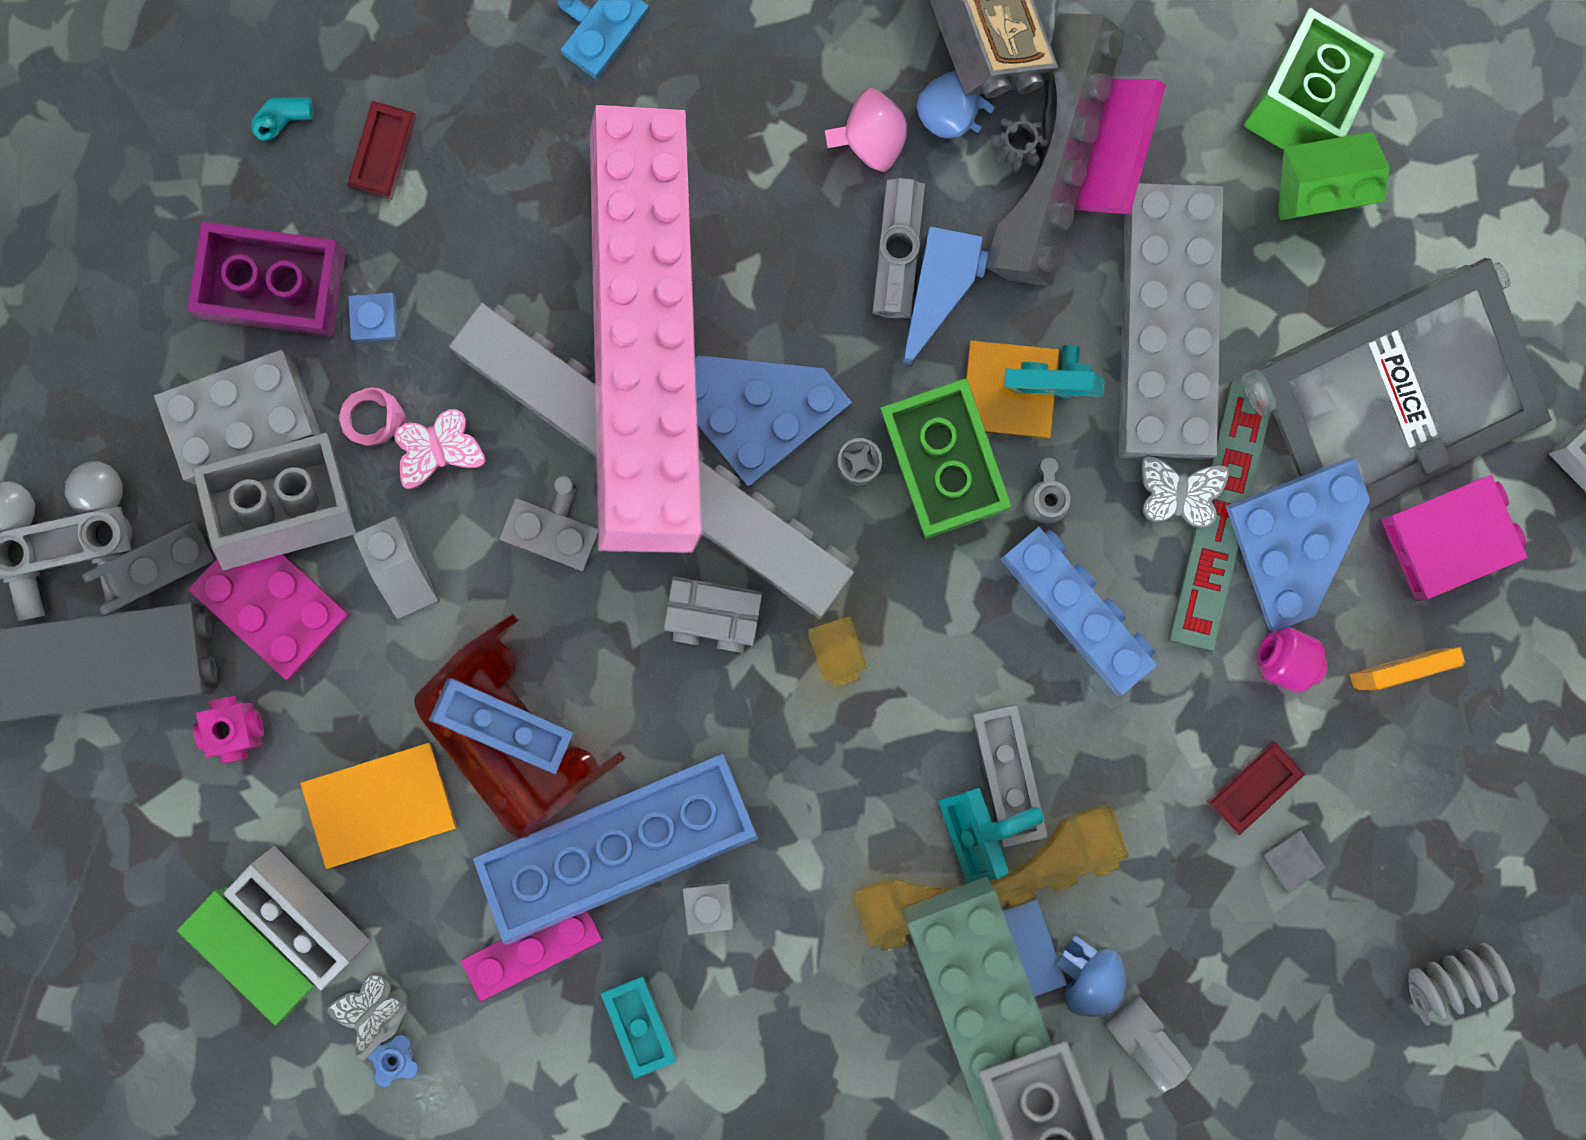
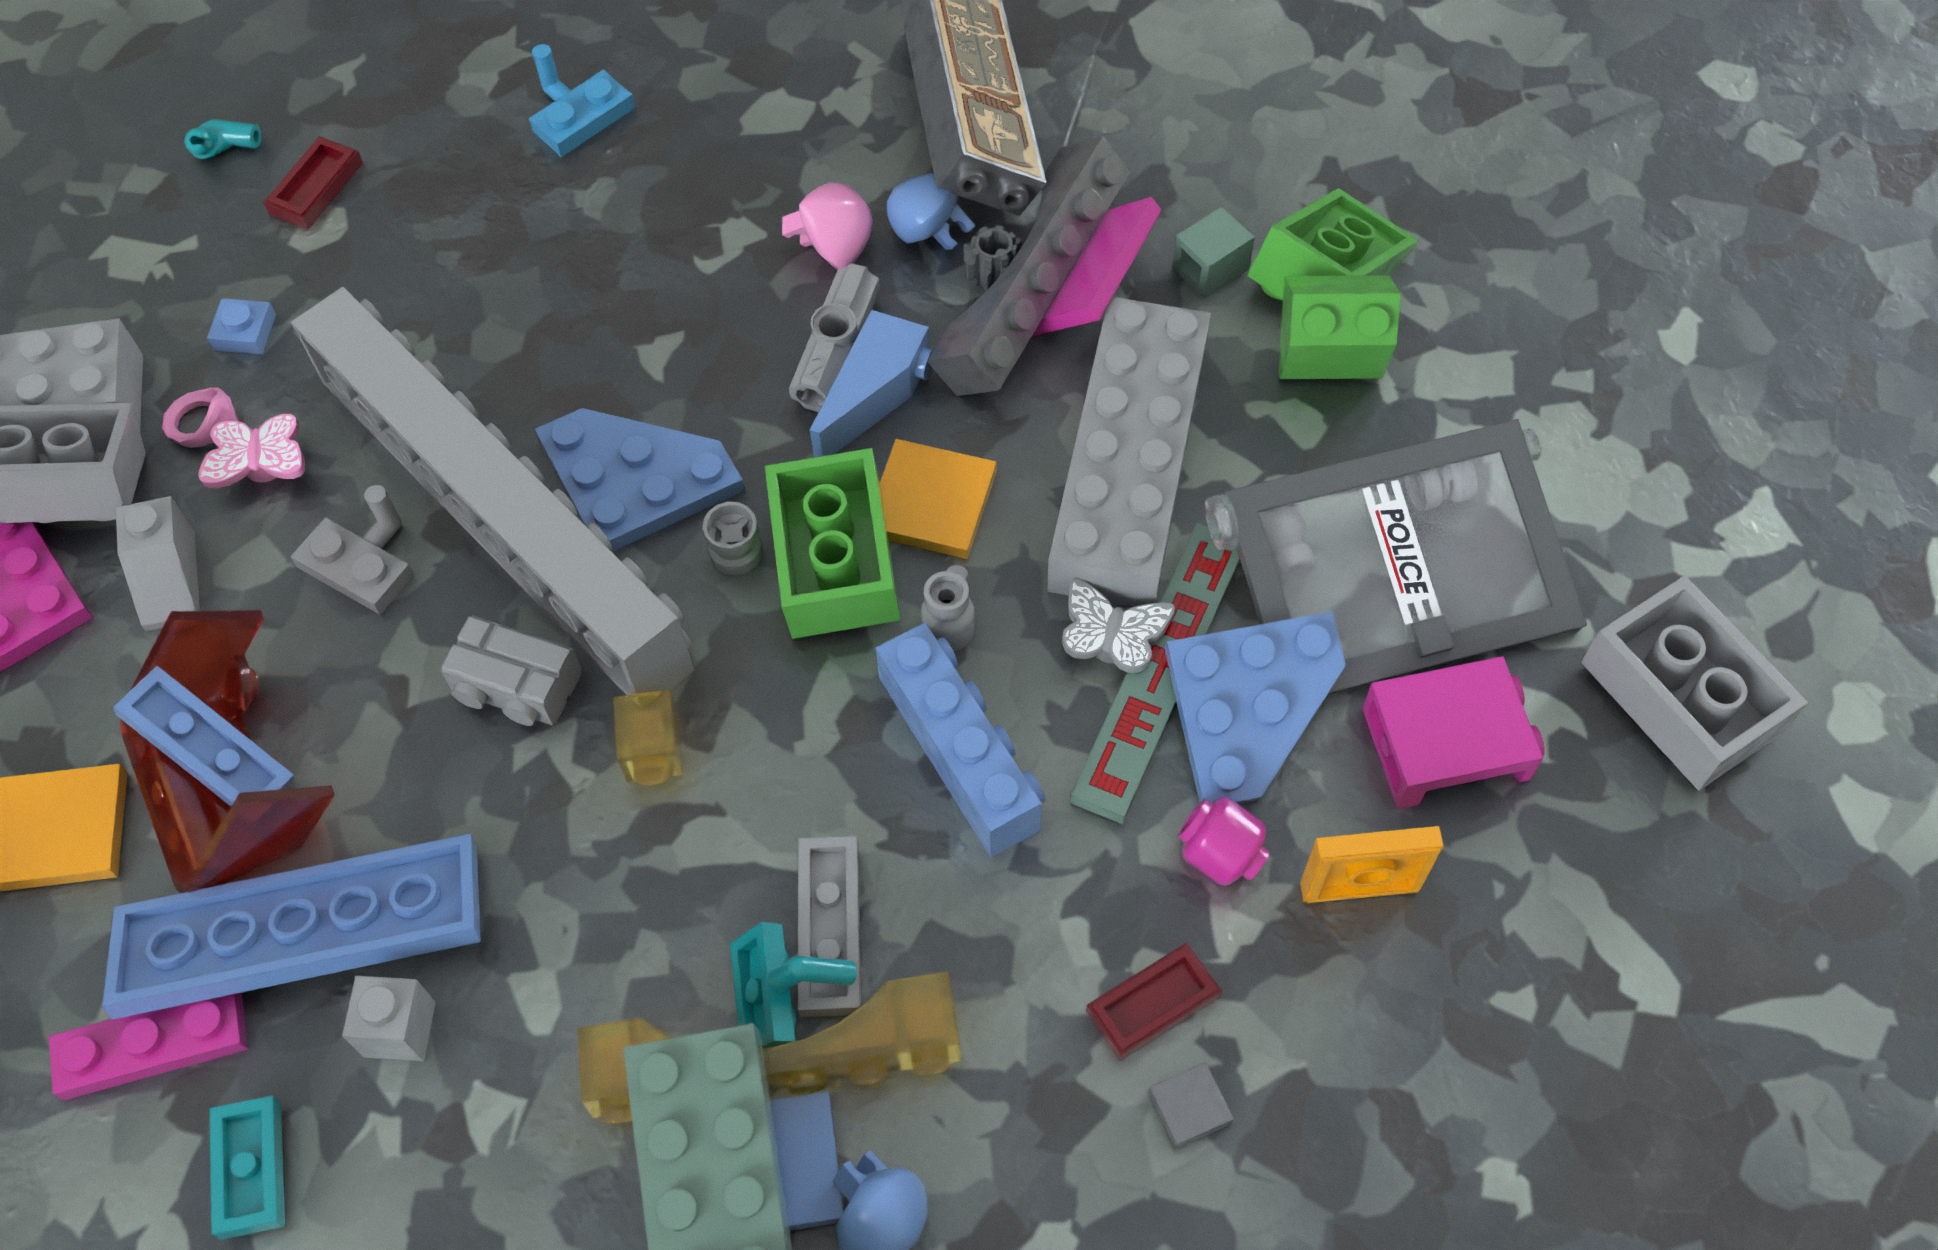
camera: 15 degrees right, 25 degrees down
magenta brick [187,221,346,338] -> none
bright pink brick [590,105,701,552] -> none
teal plate [1004,345,1105,399] -> none
none -> sand green brick [1172,206,1255,298]

